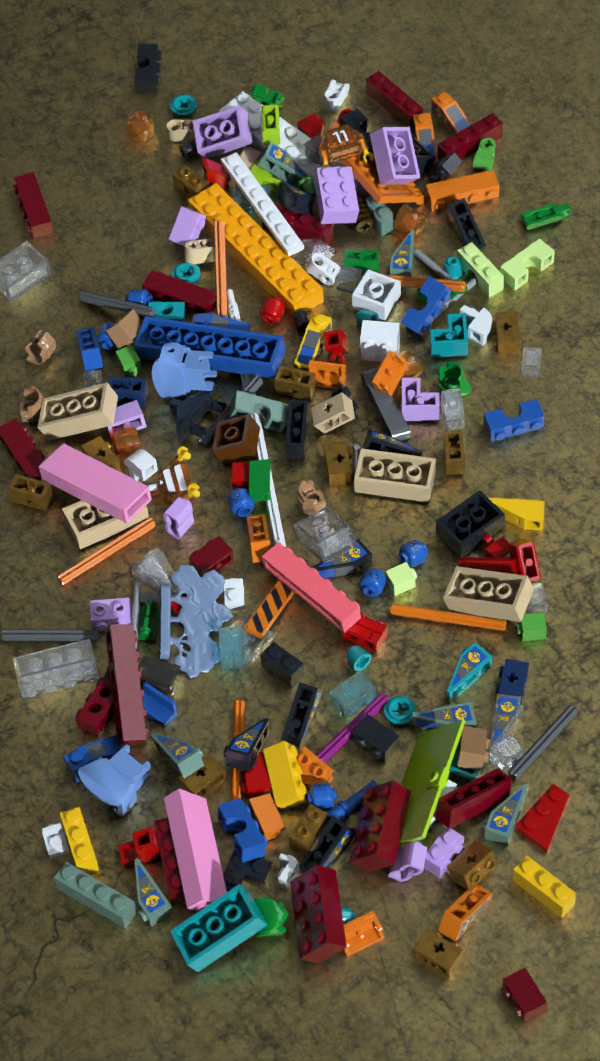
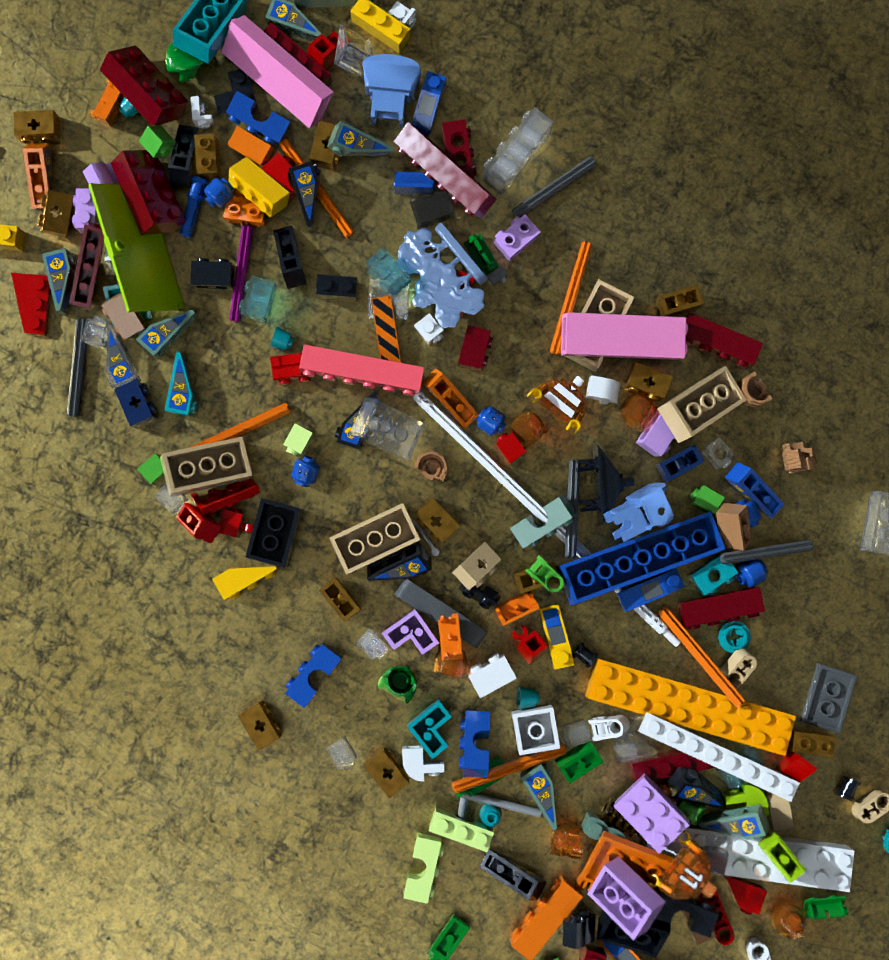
camera: 135 degrees right, 30 degrees up
clear cone [131,548,179,596] -> none
light grey bar [131,582,142,649] -> none
lavender brick [163,497,194,540] -> none
lavender brick [169,206,206,247] -> none
lavender brick [193,106,253,158] -> none
reddish brown brick [212,414,260,464] -> none
green hinge [249,459,271,503] -> none
red head [259,296,286,324] -> none
black brick [285,400,308,459] -> none
blue head [359,568,387,597] -> none
teal gear [384,696,416,726] -> none
none -> bright green brick [139,125,176,158]
none -> pearl gold brick [238,701,282,751]
none -> clear slope [334,25,374,79]
none -> clear orange helmet [509,412,549,450]
none -> bright green piece [525,555,564,592]
none -> clear orange helmet [770,902,806,939]
none -> dark grey tile [800,663,857,734]

